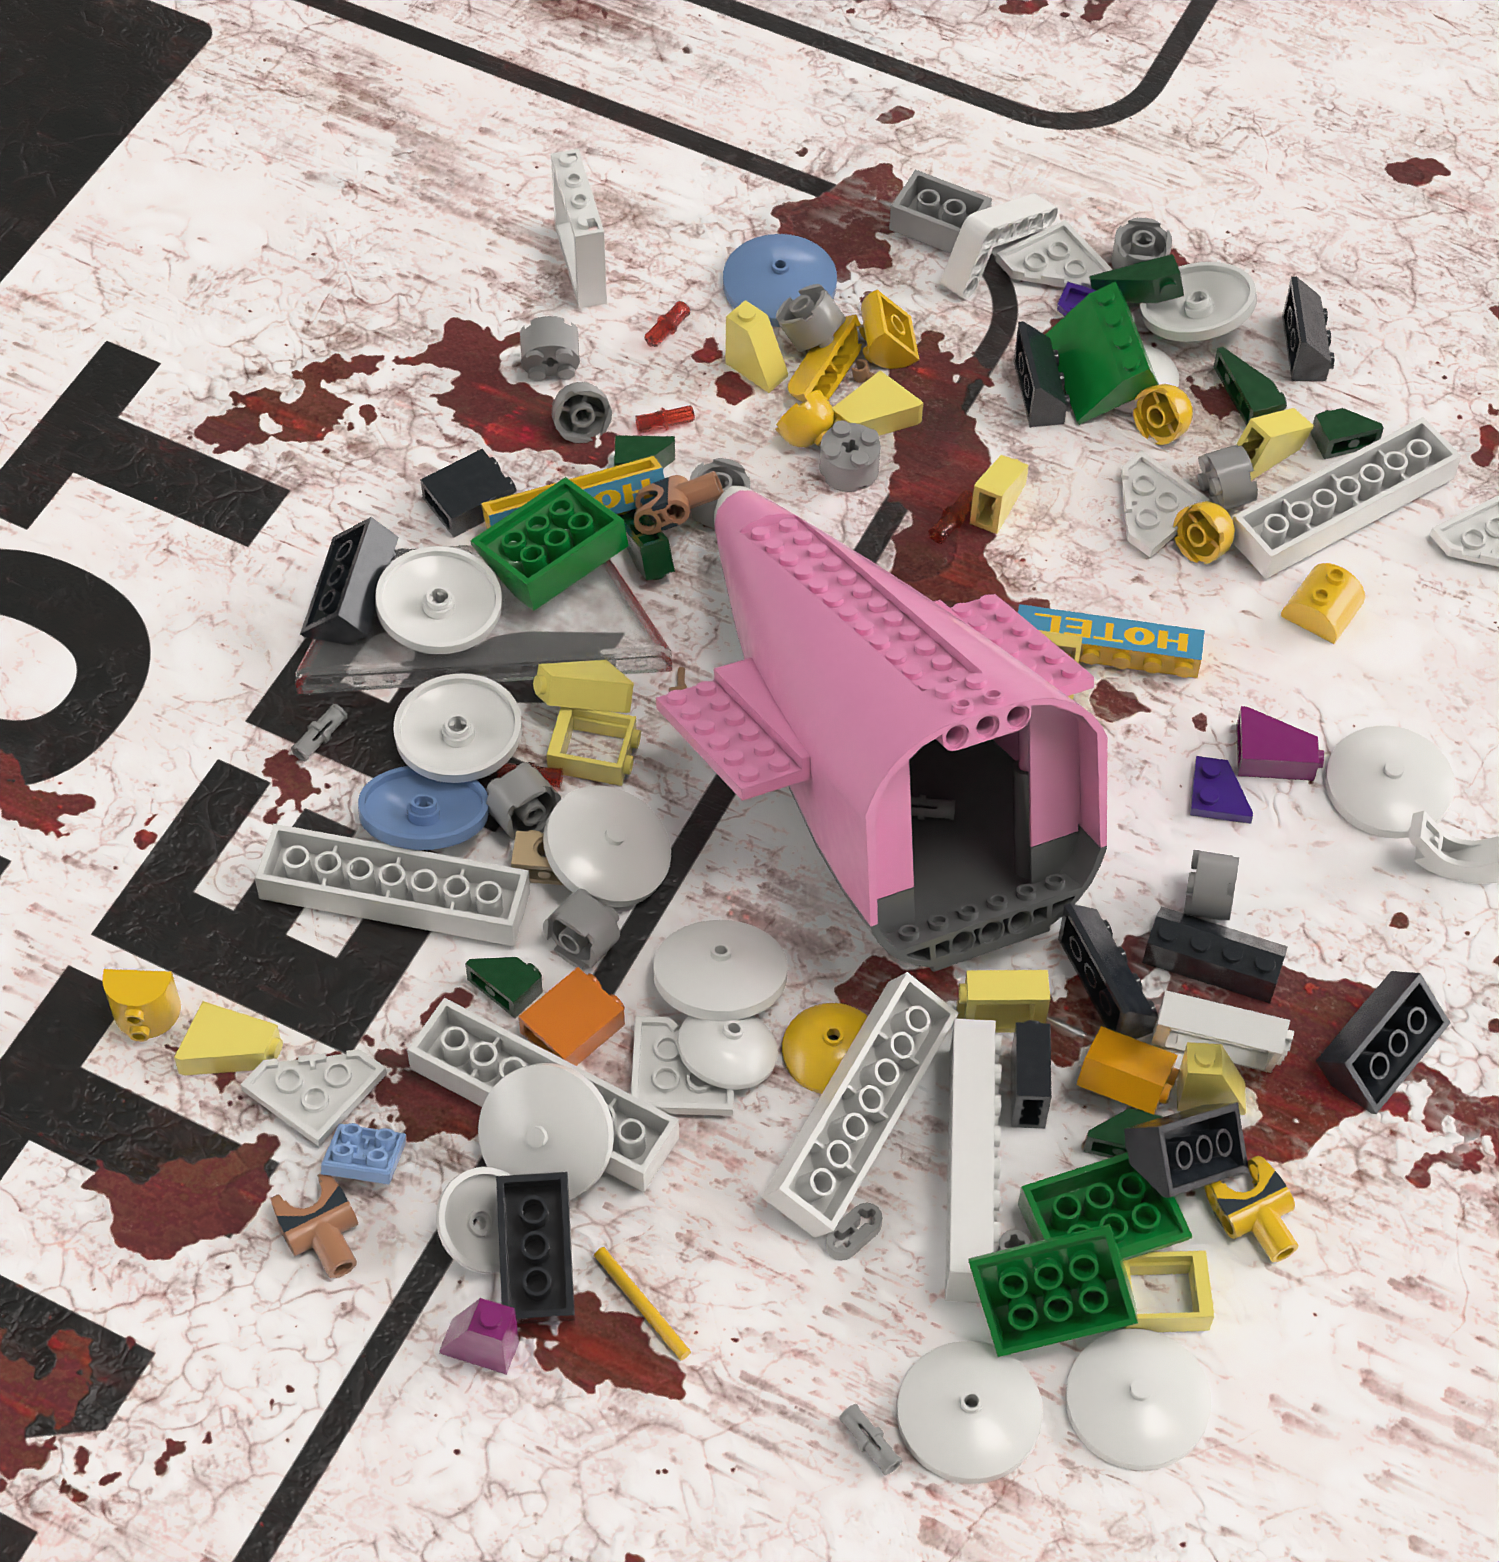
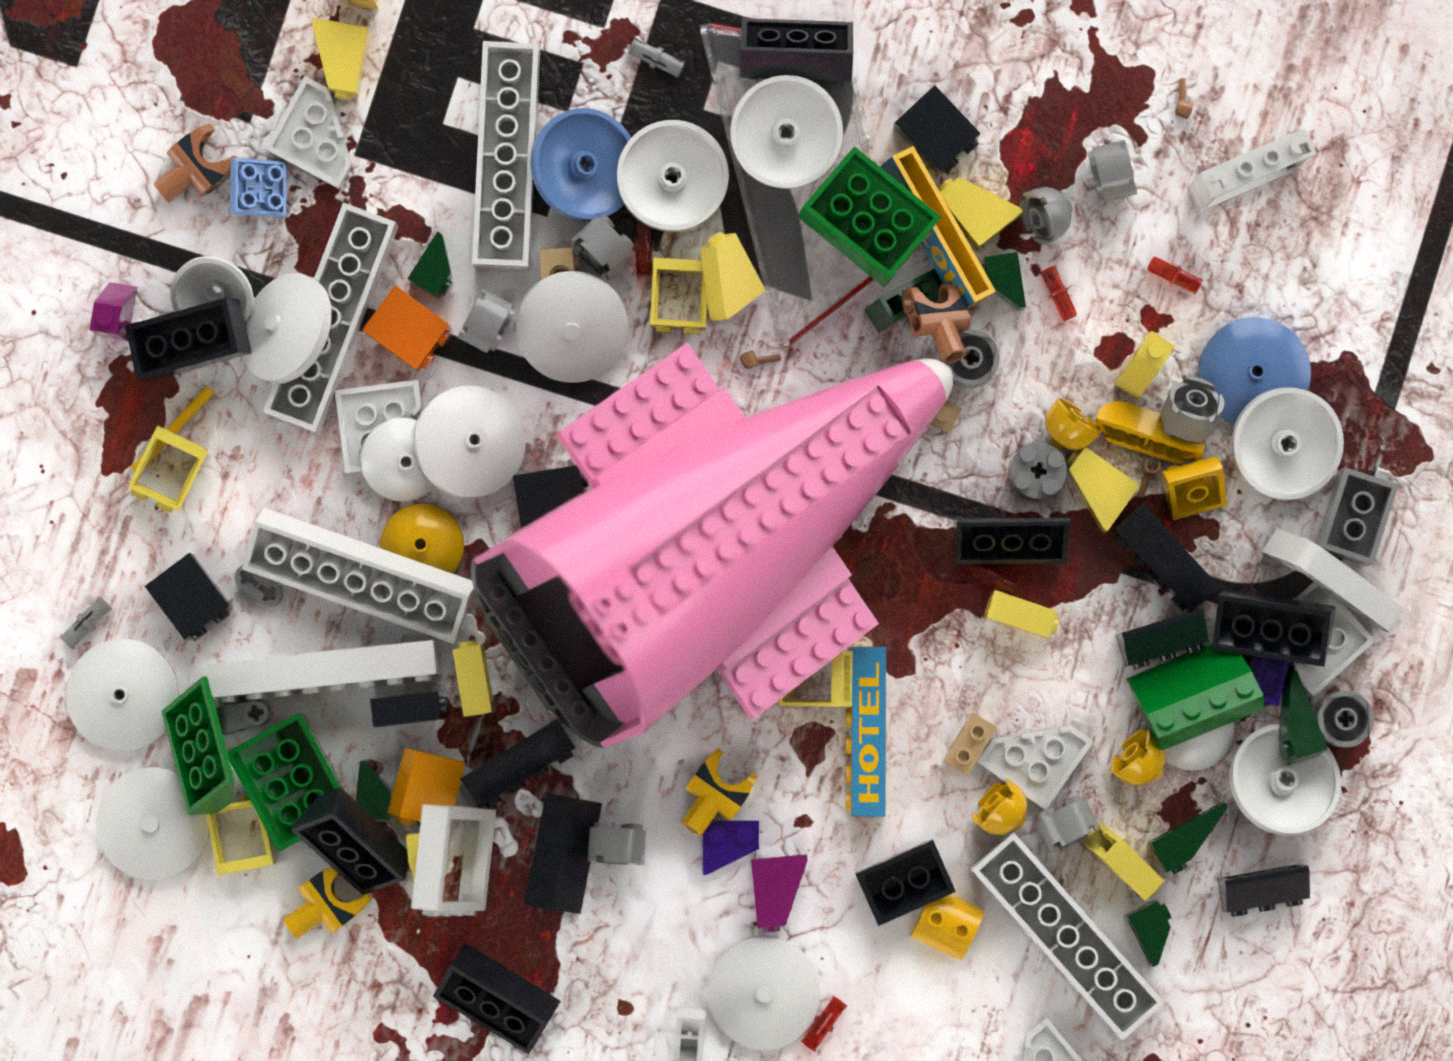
camera: 80 degrees right, 30 degrees up
none -> light yellow window [128,425,209,513]
none -> black brick [144,552,233,642]
none -> black brick [513,465,589,528]
none -> yellow connector [681,748,758,836]
none -> clear red pin [801,995,848,1052]
none -> black slope [854,839,956,926]
none -> light yellow slope [938,177,1023,250]
none -> tan brick [942,713,997,776]
none -> black slope [953,518,1070,564]
none -> black slope [1112,504,1220,612]
none -> medium nougat hand [1175,78,1194,119]
none -> black slope [1212,589,1336,667]
none -> white dish [1231,387,1344,500]

